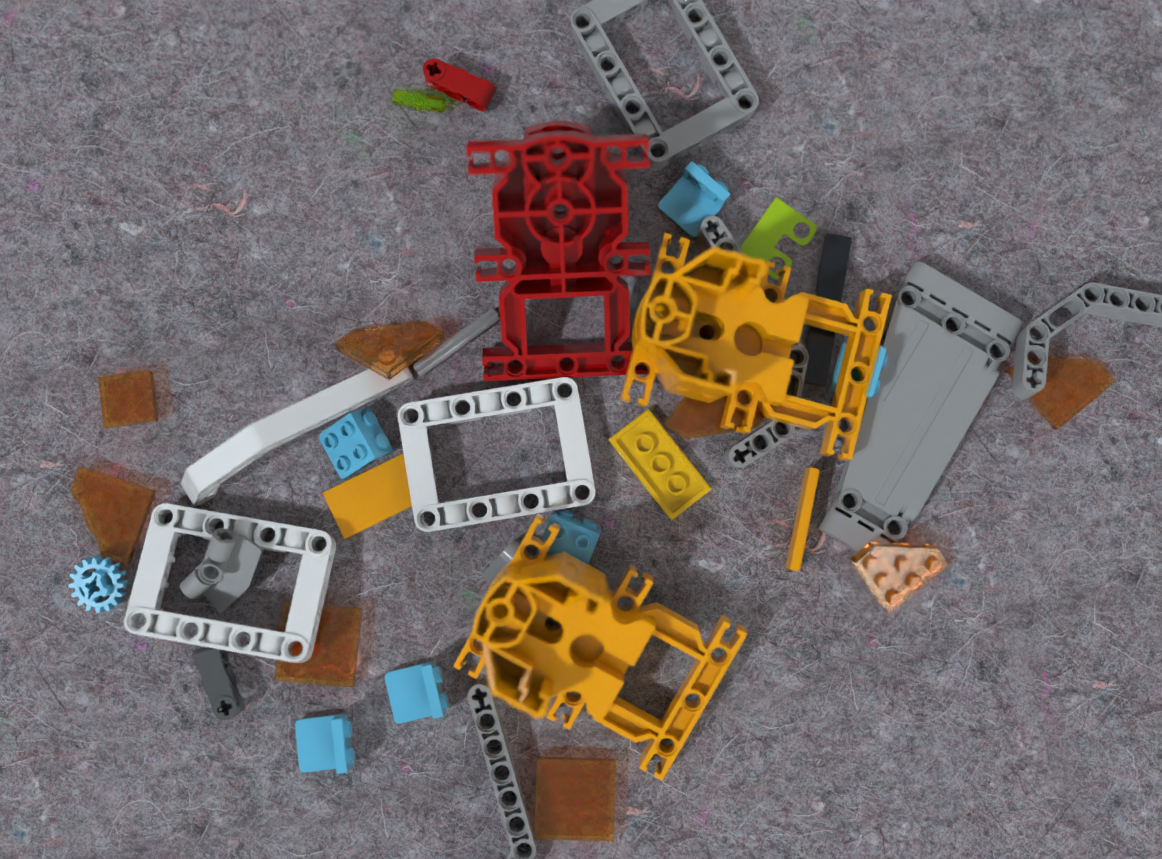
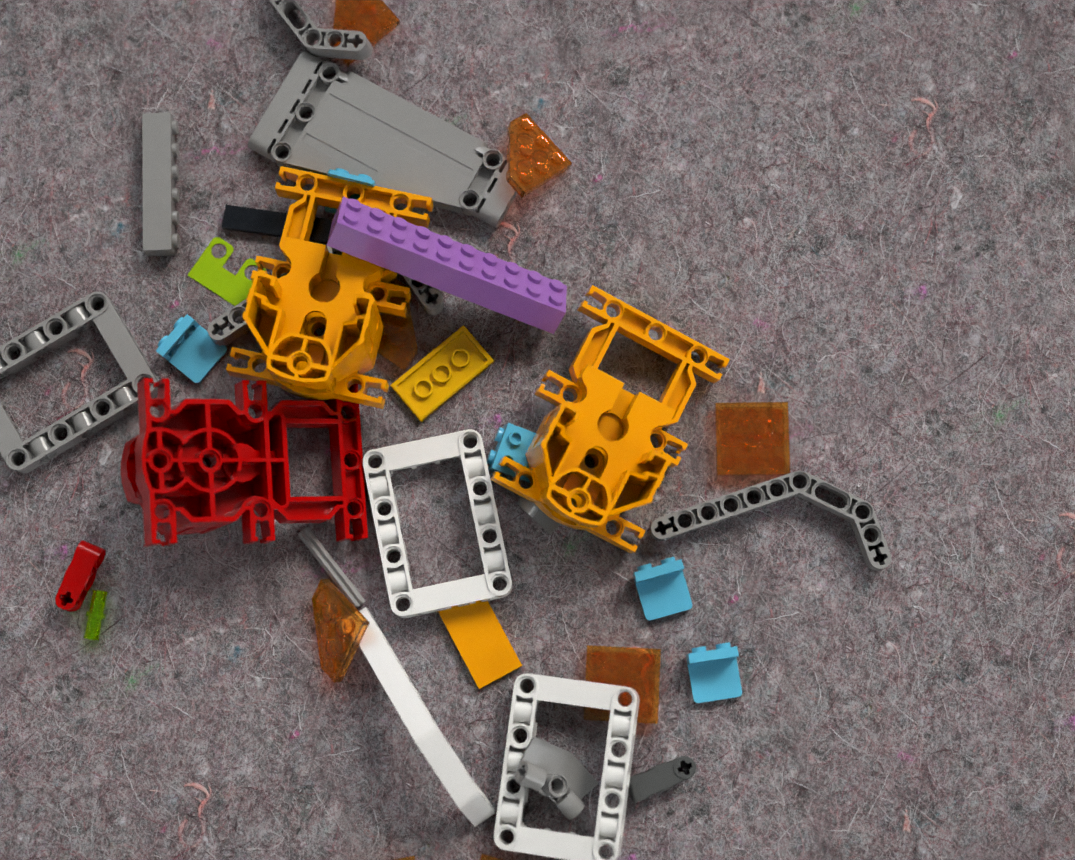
camera: 85 degrees left, 5 degrees down
medium azure bracket [319,407,394,479] -> none
light orange tile [785,467,820,571] -> none
none -> light grey brick [142,112,180,257]
none -> medium lavender brick [327,196,567,334]

